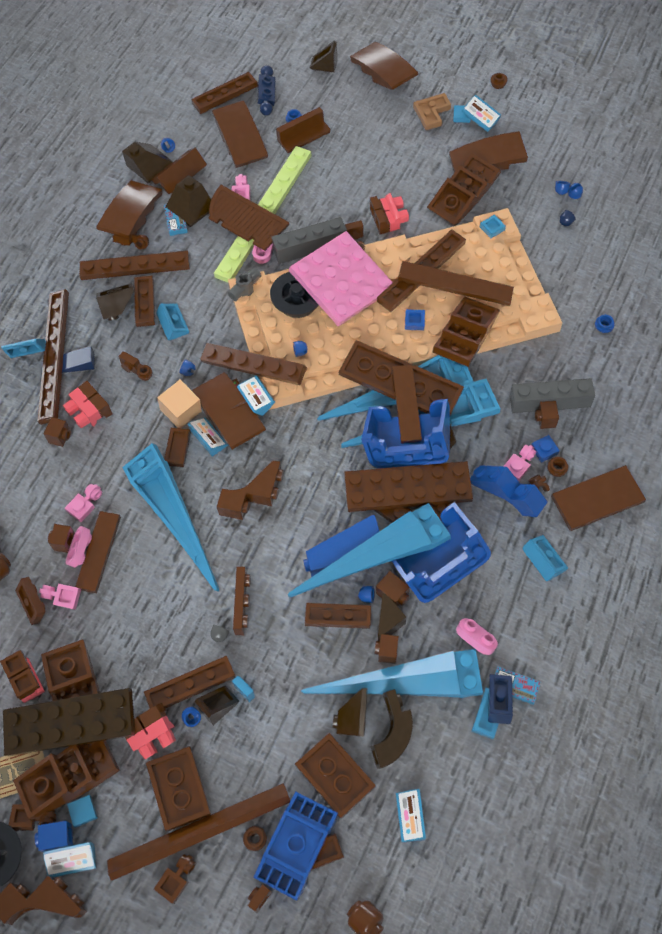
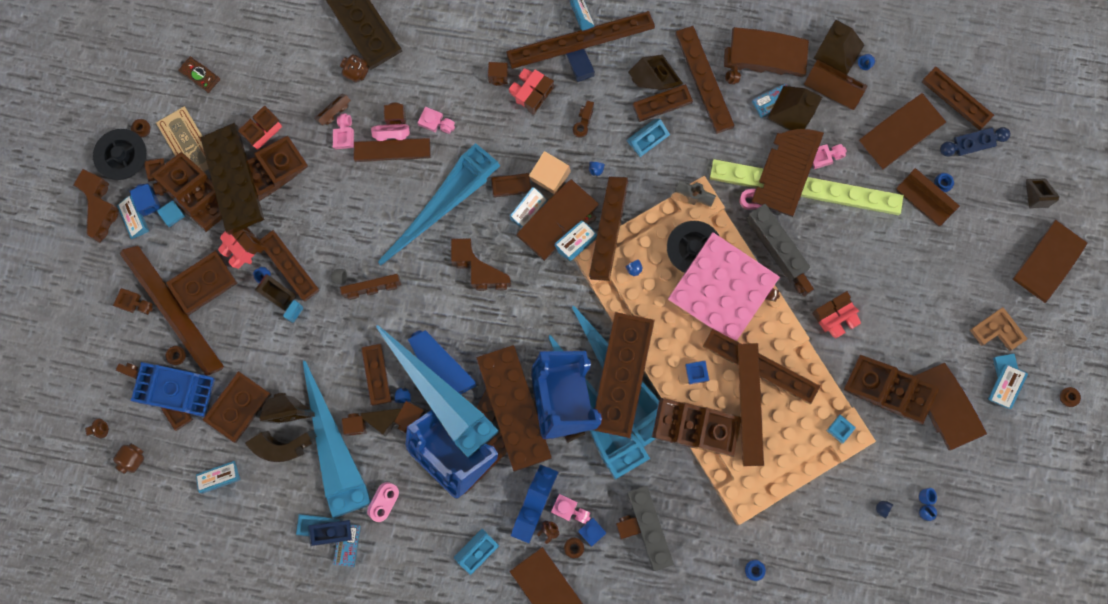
camera: 75 degrees right, 15 degrees up
reddish brown tile [392,365,422,444] -> none

